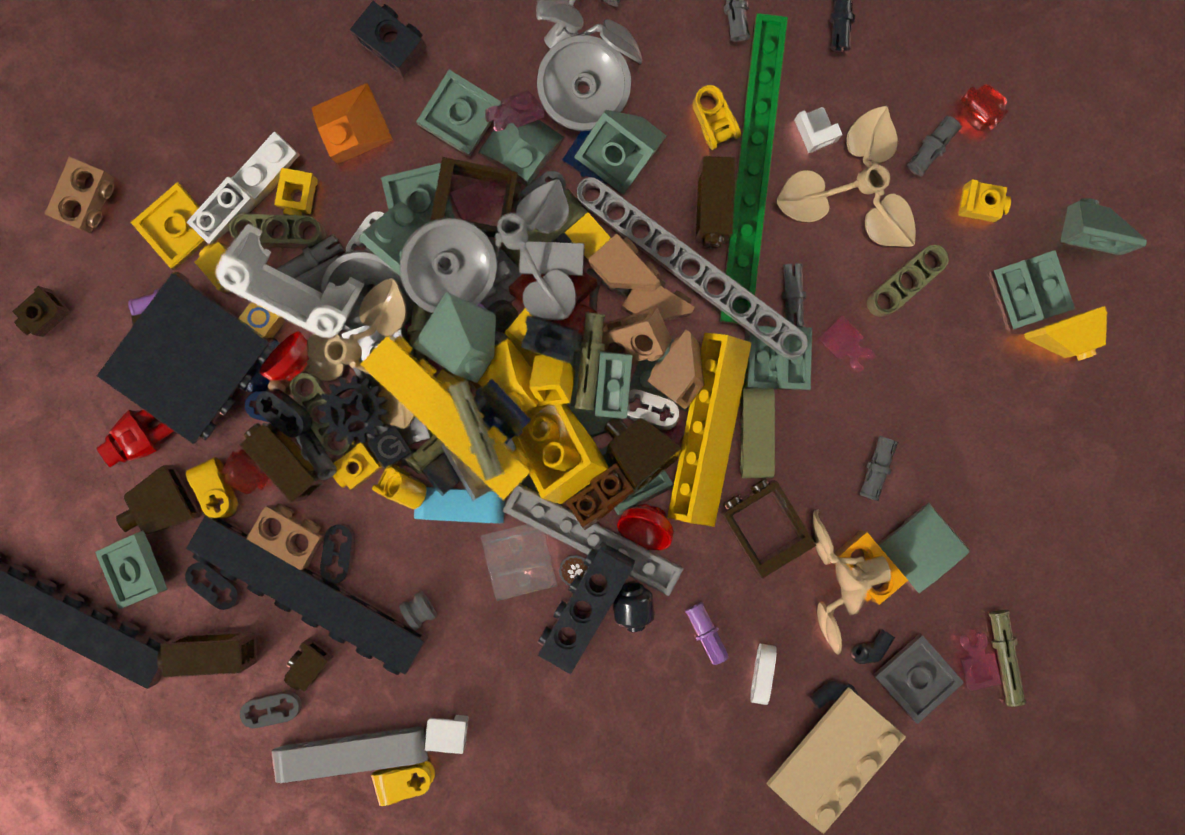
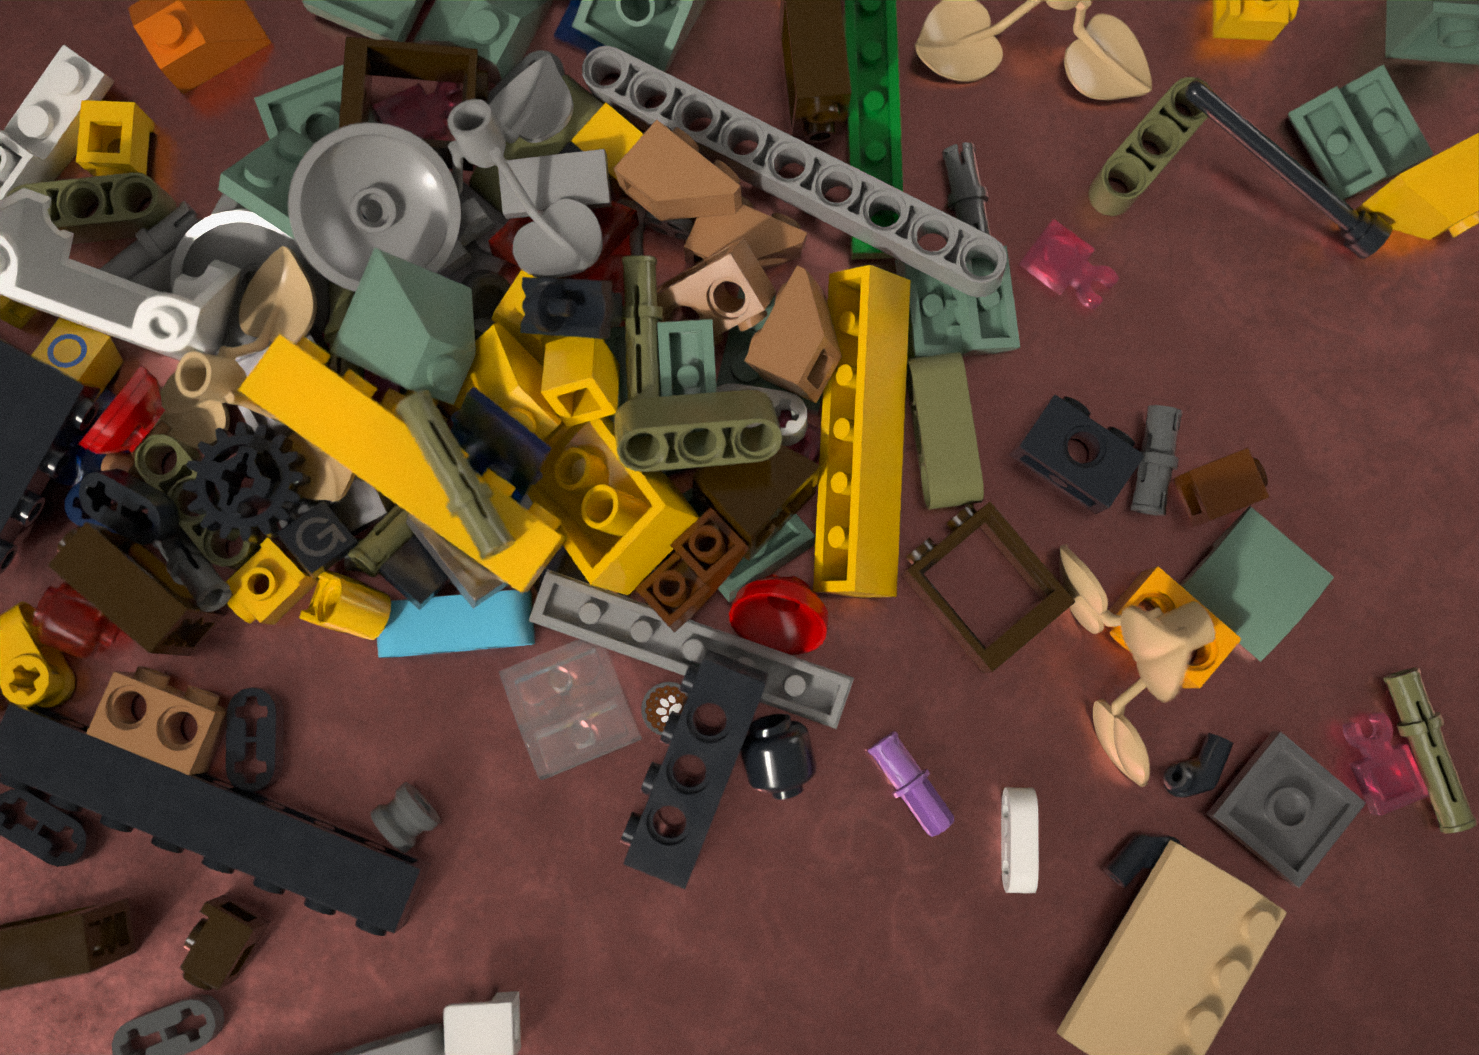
camera: 10 degrees left, 5 degrees down
none -> olive beam [614,389,782,472]
none -> black brick [1009,394,1145,514]
none -> reddish brown brick [1173,448,1270,527]
none -> black piece [1185,81,1393,259]

